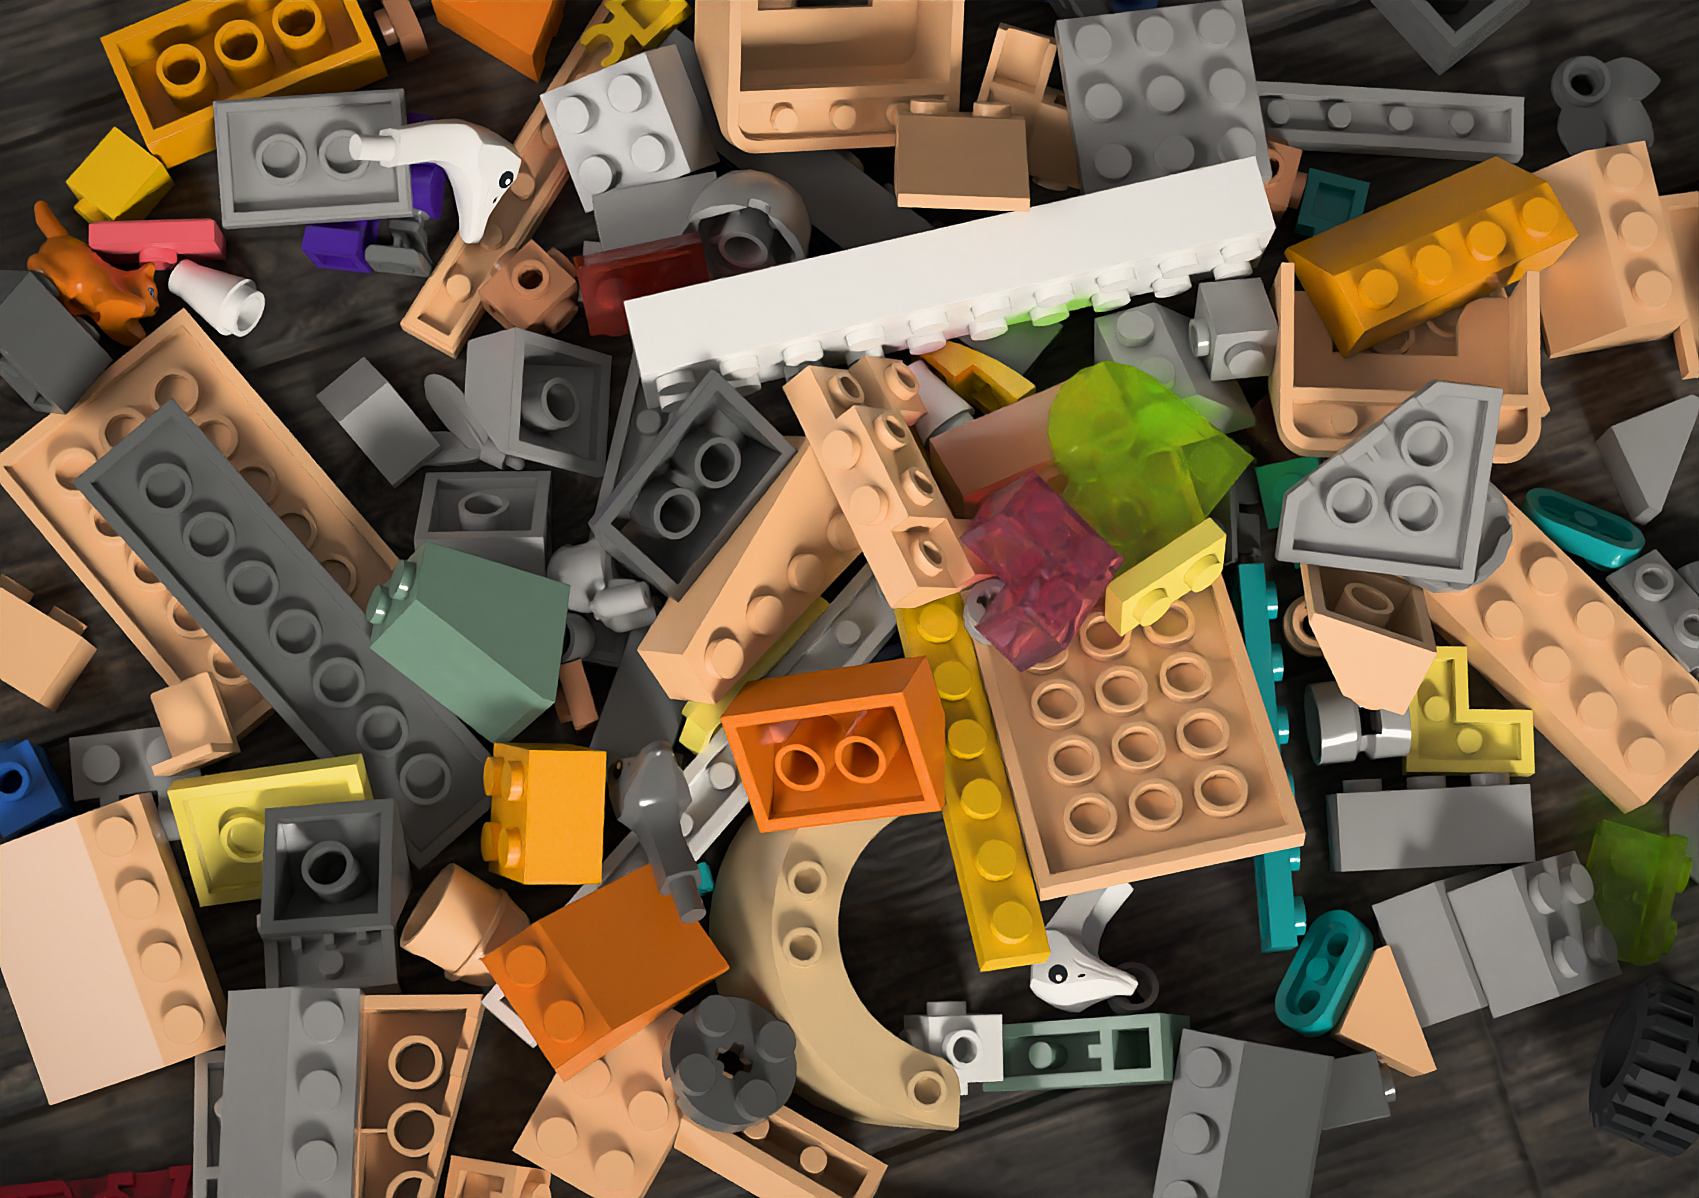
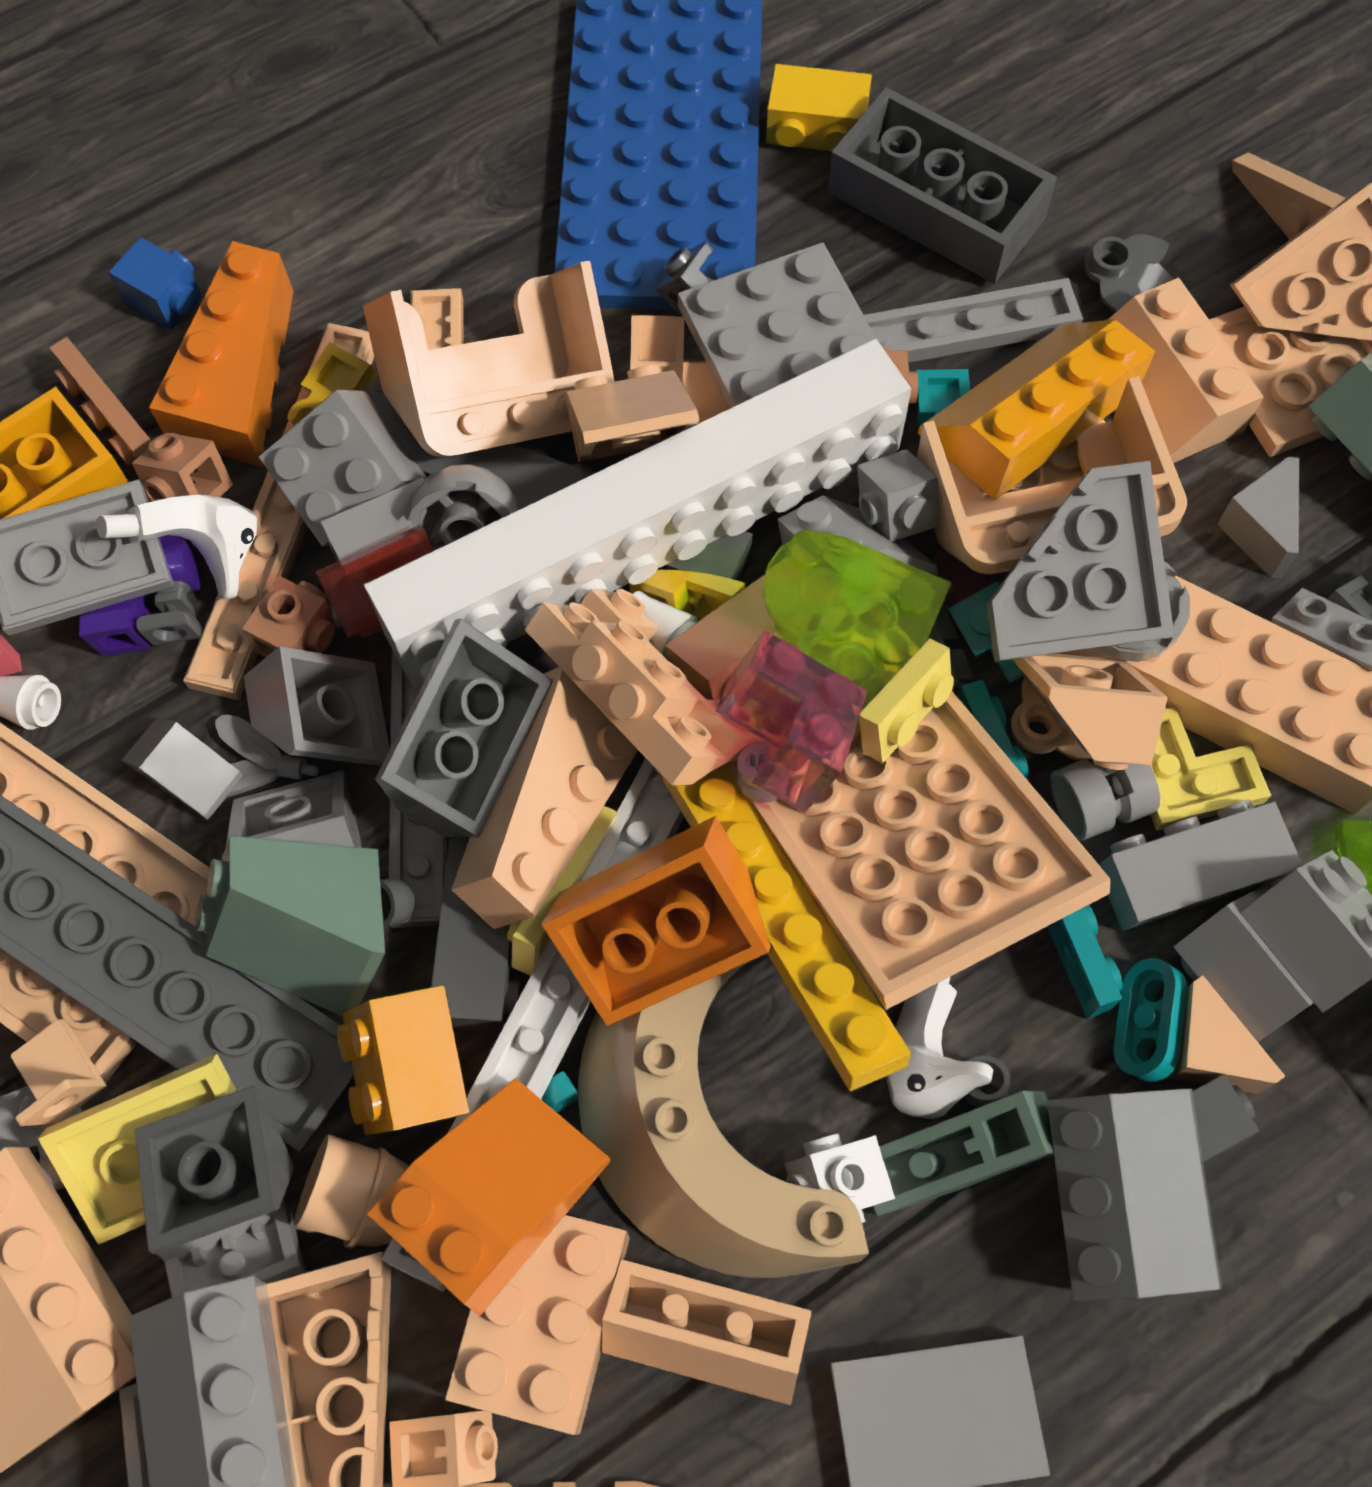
camera: 10 degrees left, 10 degrees down
light grey piece [547,537,663,632] -> none
nougat plate [554,659,600,737] -> none
dark grey animal [607,740,706,923] -> none
dark grey plate [662,995,797,1133] -> none
teal plate [1519,488,1645,572] -> none
none -> nougat brick [132,433,233,502]

